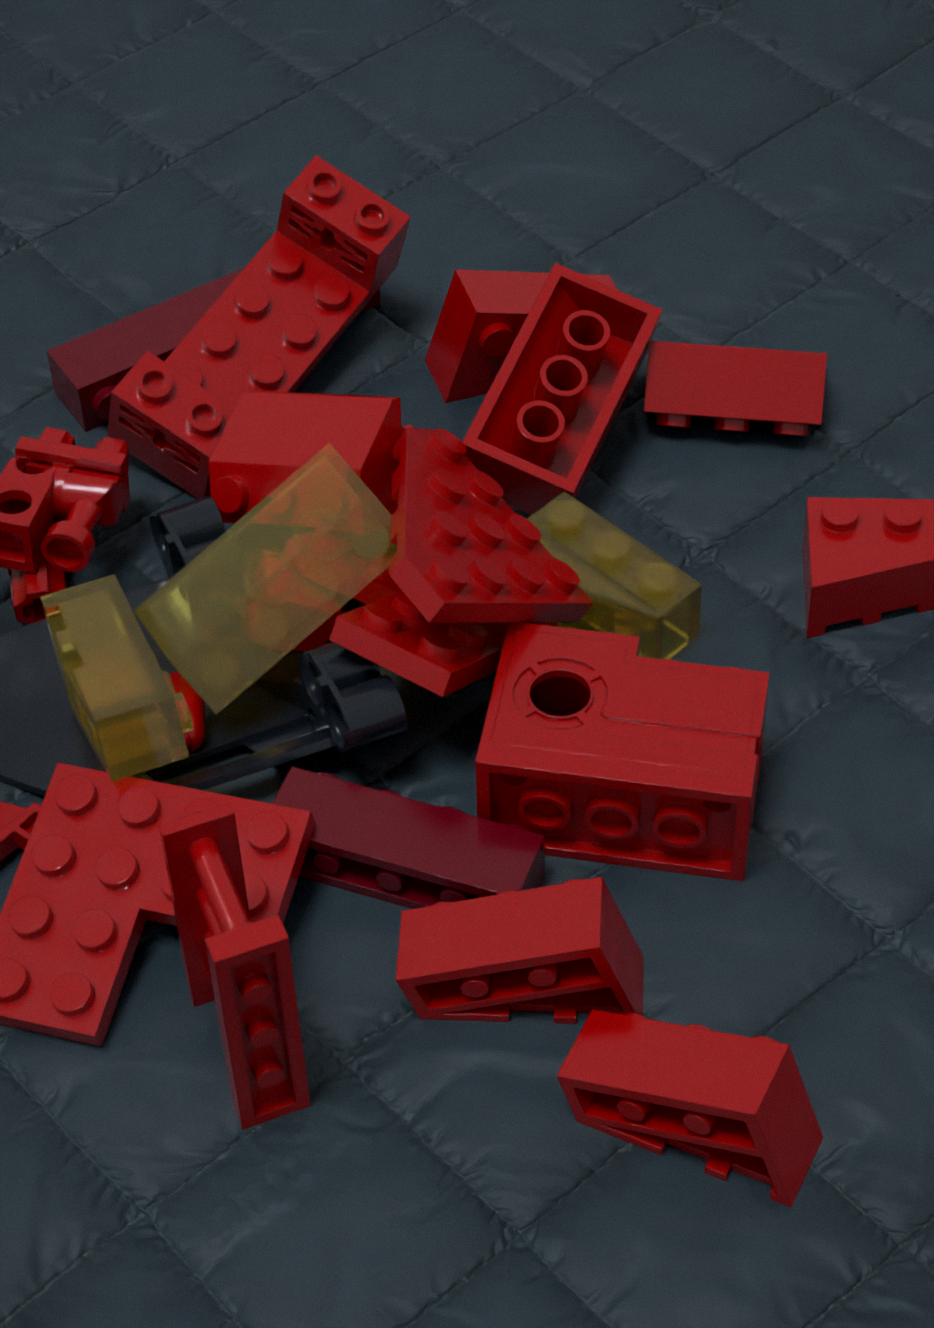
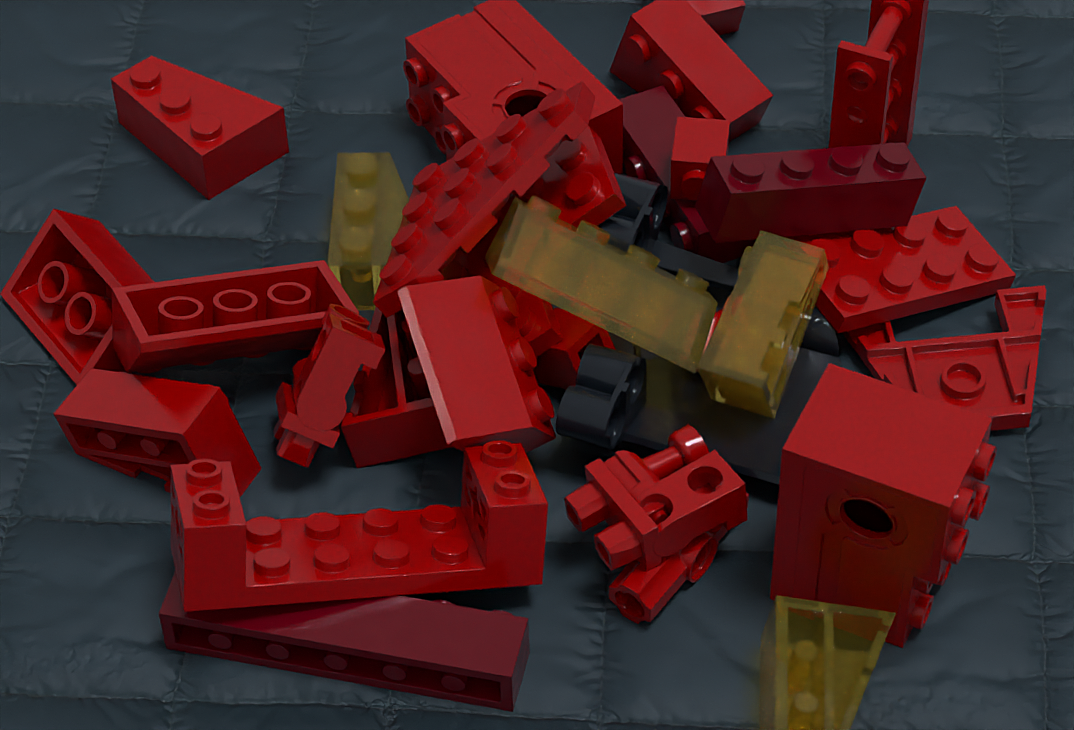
camera: 135 degrees left, 0 degrees up
none -> red hips [273,304,386,467]
none -> red brick [670,116,730,201]
none -> dark red brick [695,142,927,243]

